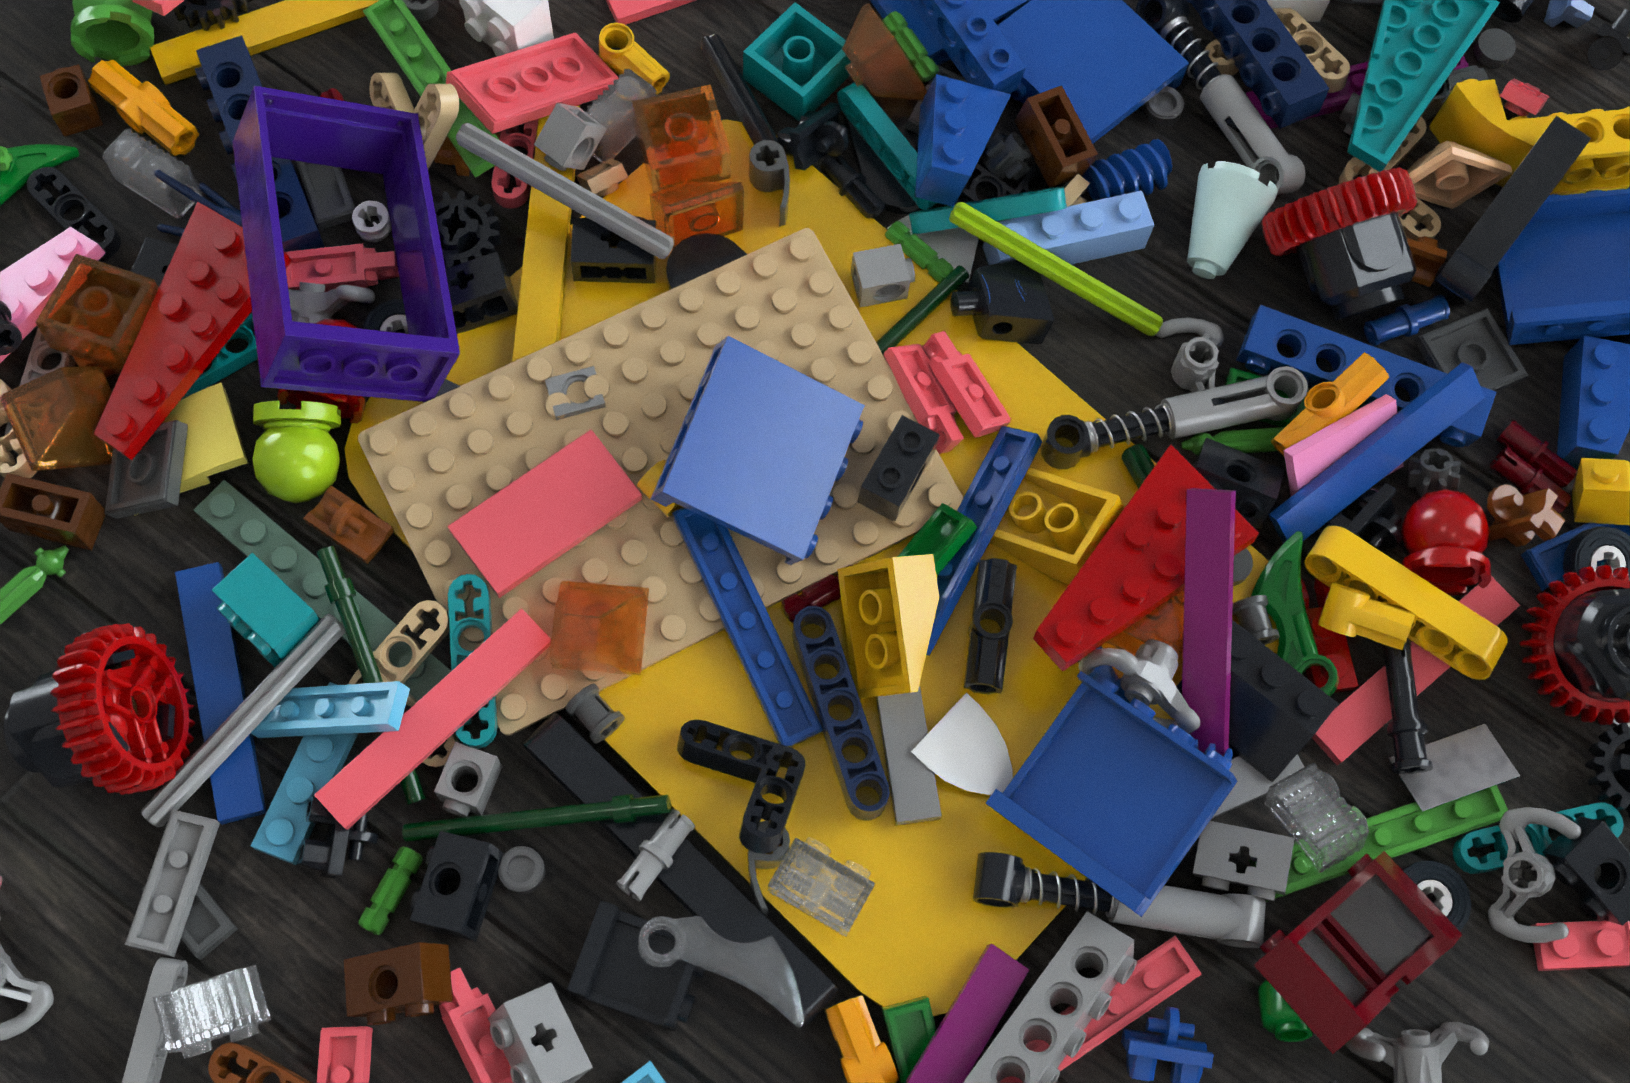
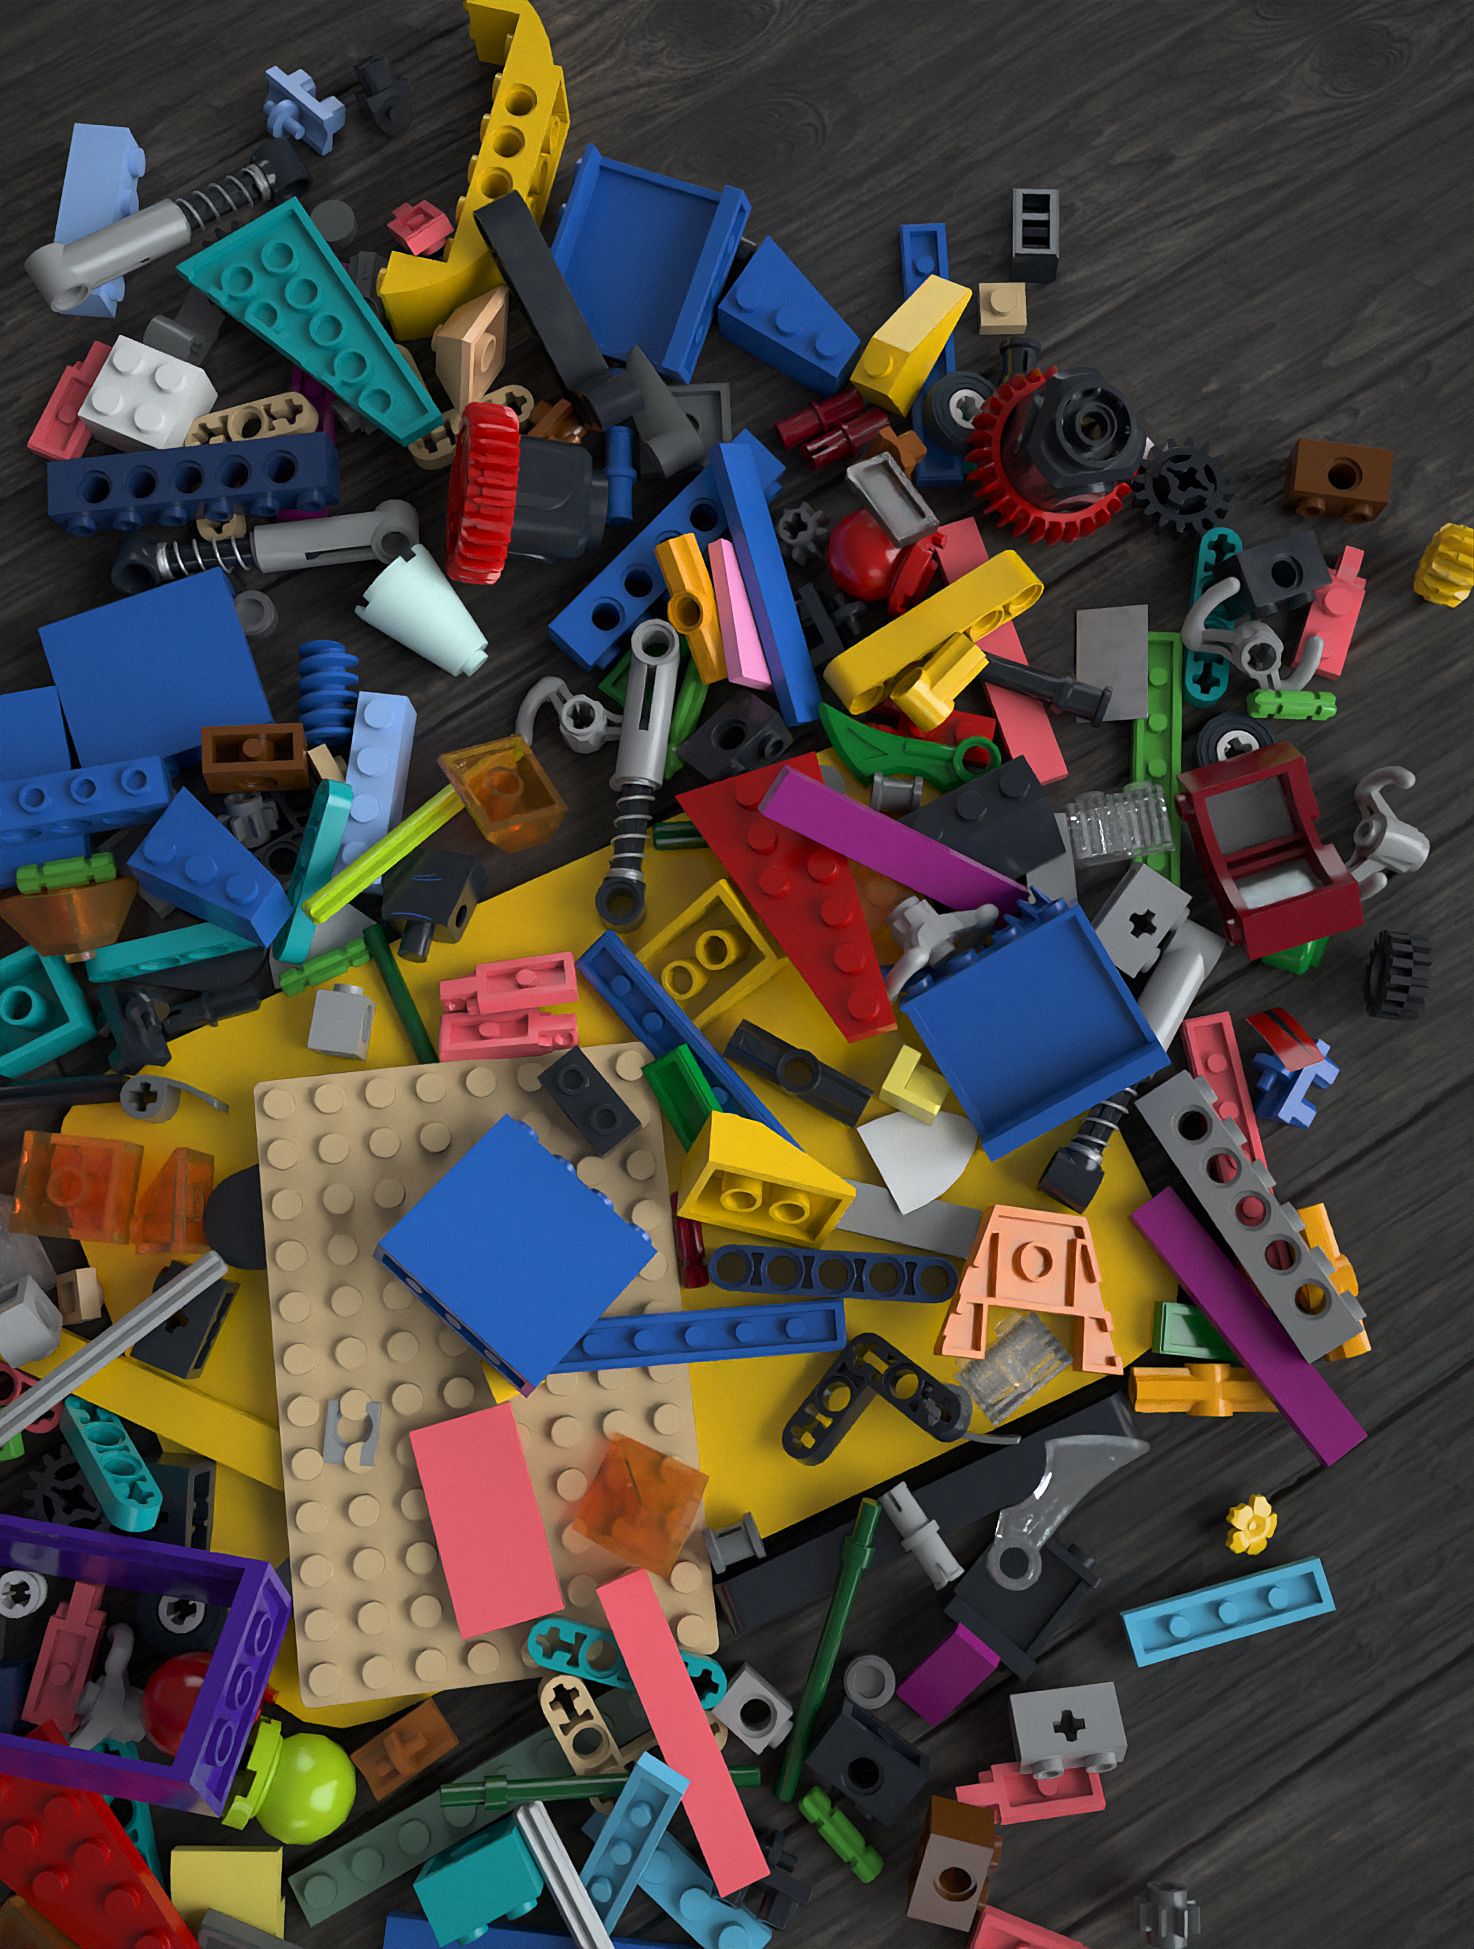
camera: 60 degrees left, 10 degrees up
none -> teal beam [59,1394,163,1532]
none -> clear orange slope [437,734,569,854]
none -> dark grey piece [626,344,706,480]
none -> clear smoke tile [845,451,940,550]
none -> light yellow panel [878,1045,951,1126]
none -> magenta tile [895,1623,1000,1727]
none -> wing [933,1204,1123,1375]
none -> bright green axle [1246,689,1337,720]
none -> red sticker [1246,1007,1324,1072]

